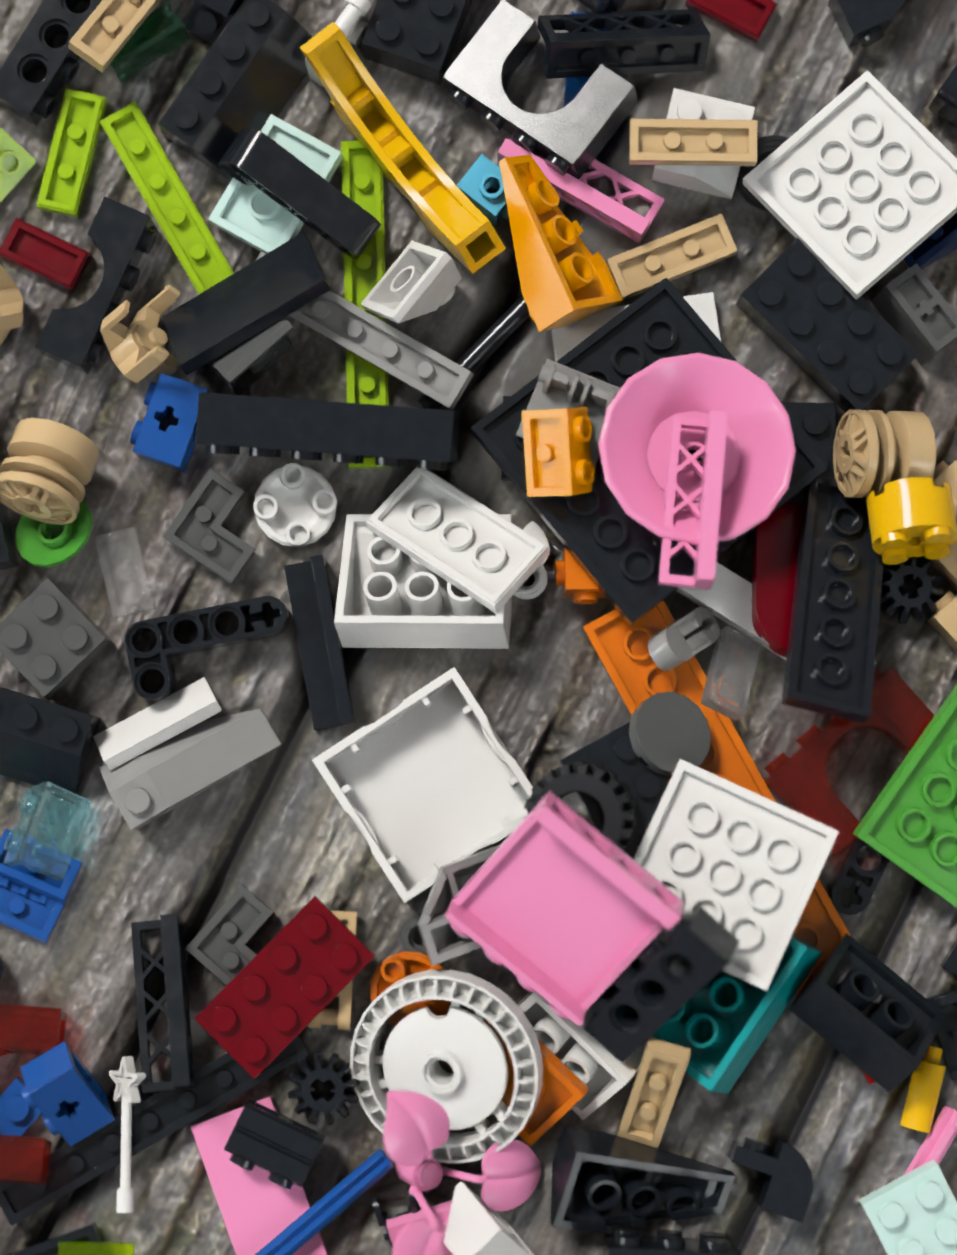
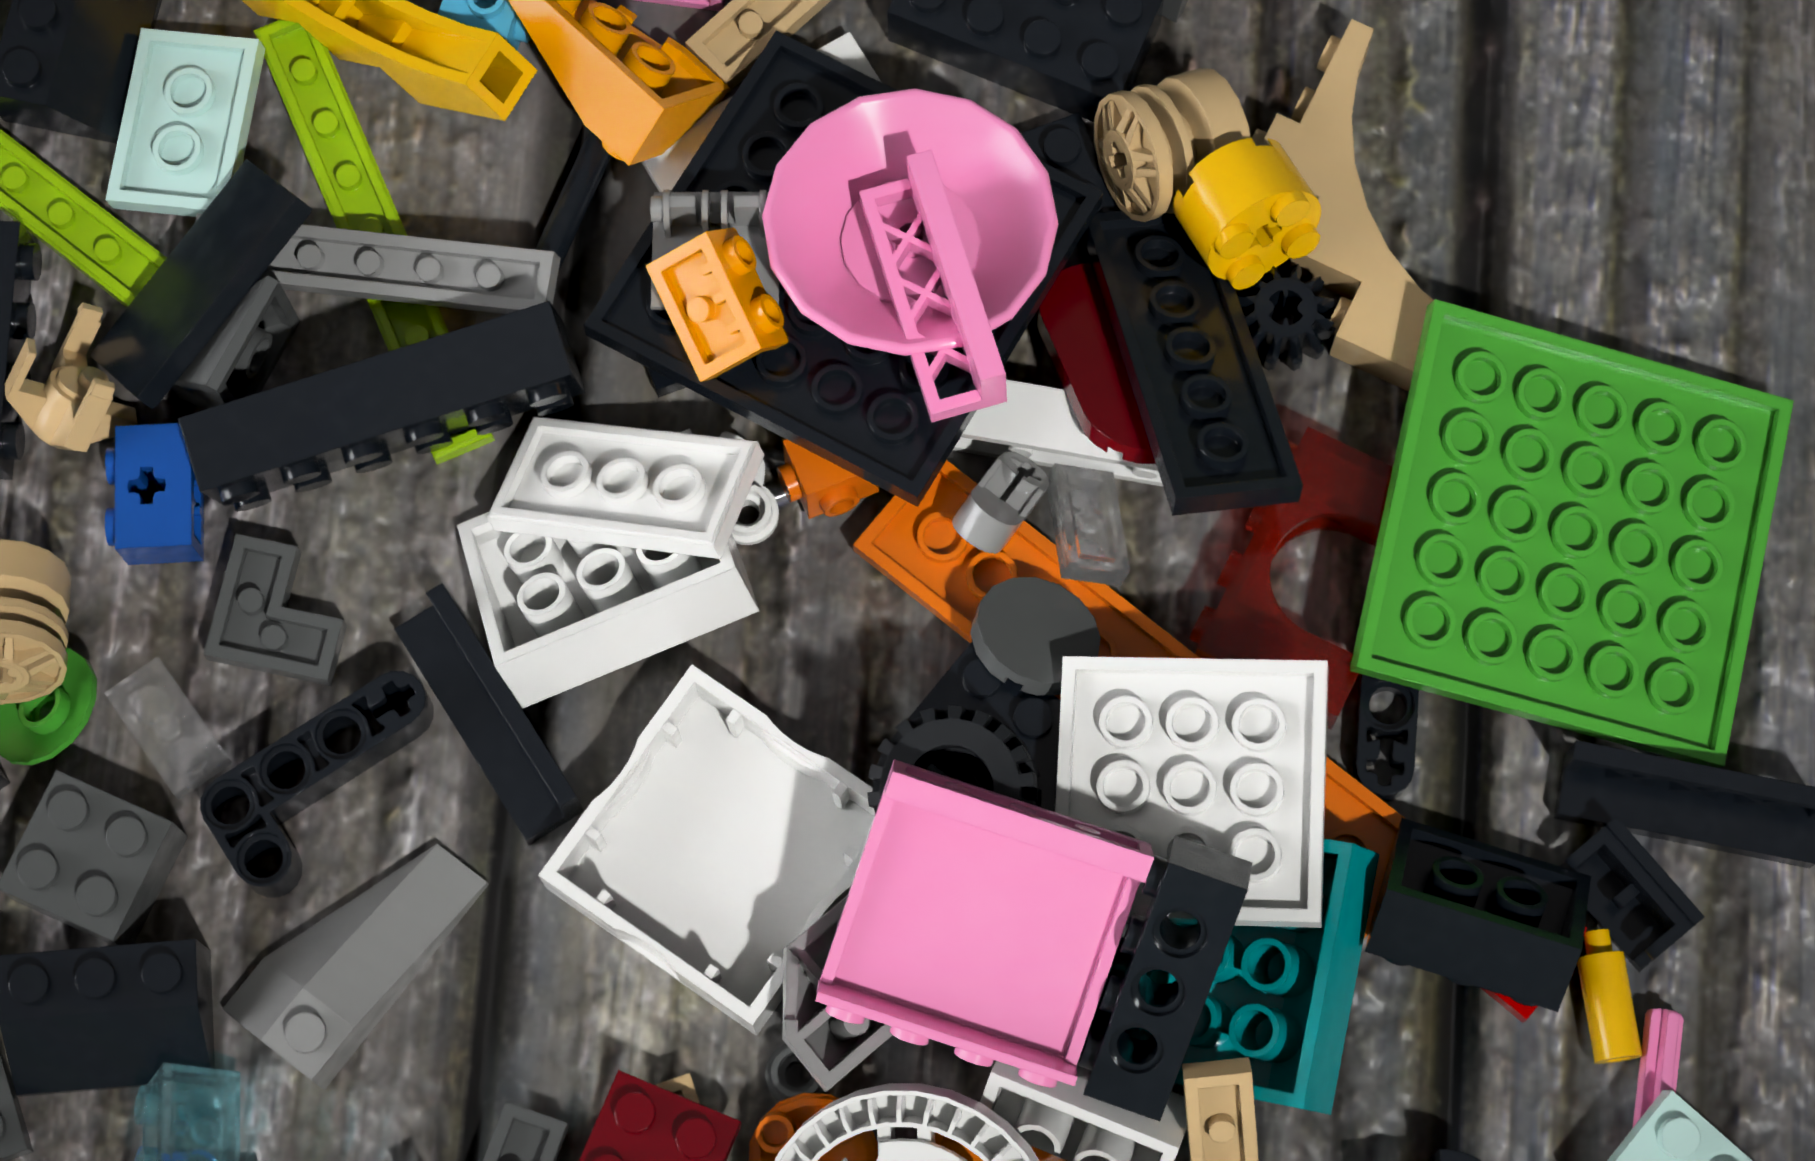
camera: 25 degrees left, 10 degrees down
white tile [93,677,222,770] -> none
black beam [218,127,381,259] -> none
white dish [253,463,337,547] -> none
white slope [360,241,462,323] -> none

